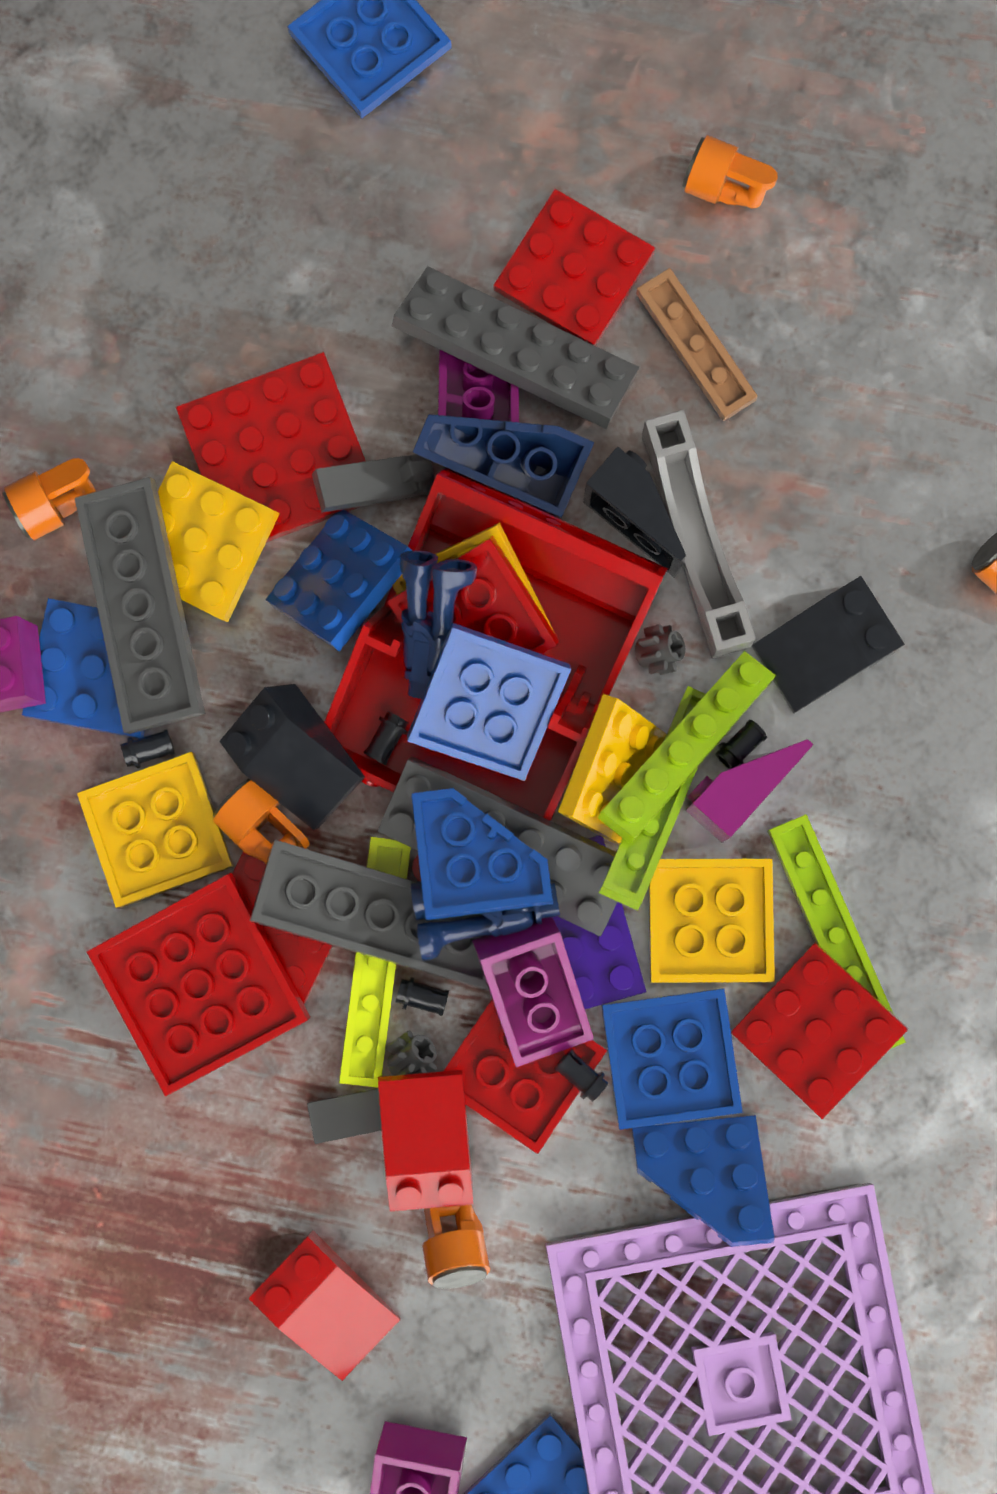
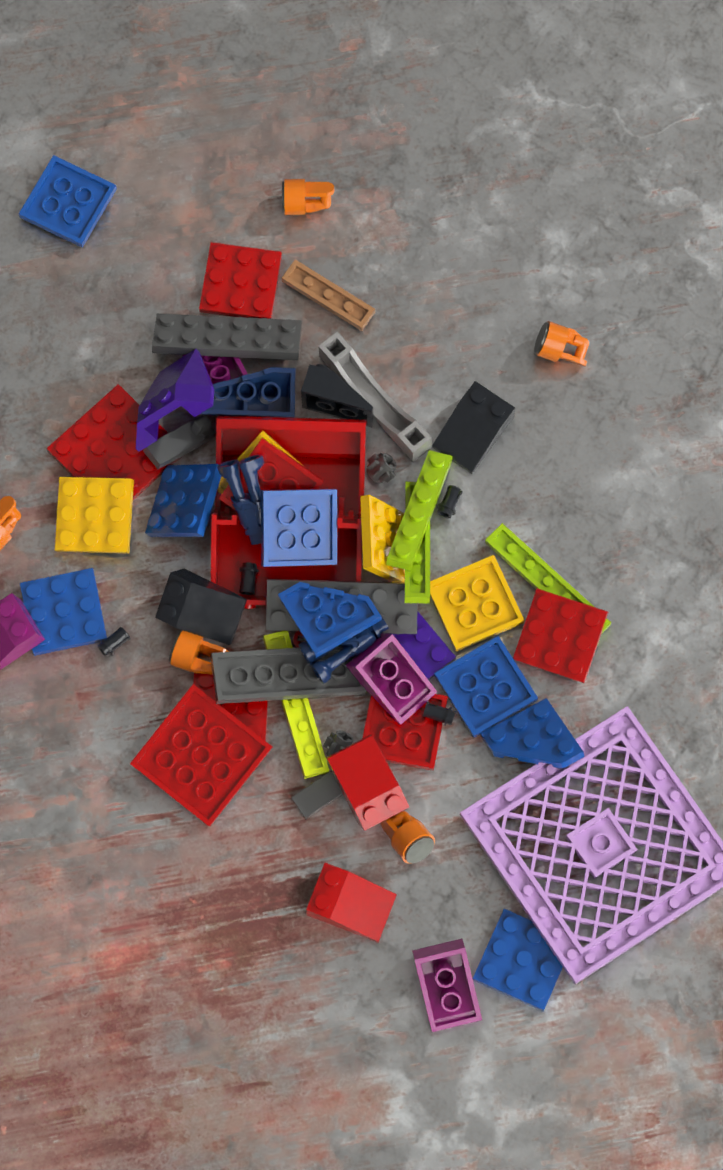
camera: 25 degrees left, 10 degrees down
dark grey plate [75,477,205,734] -> none
yellow plate [77,752,234,909] -> none
black pin [395,977,449,1016] -> none
magenta slope [686,739,814,843] -> none
none -> dark purple wedge [136,349,214,451]

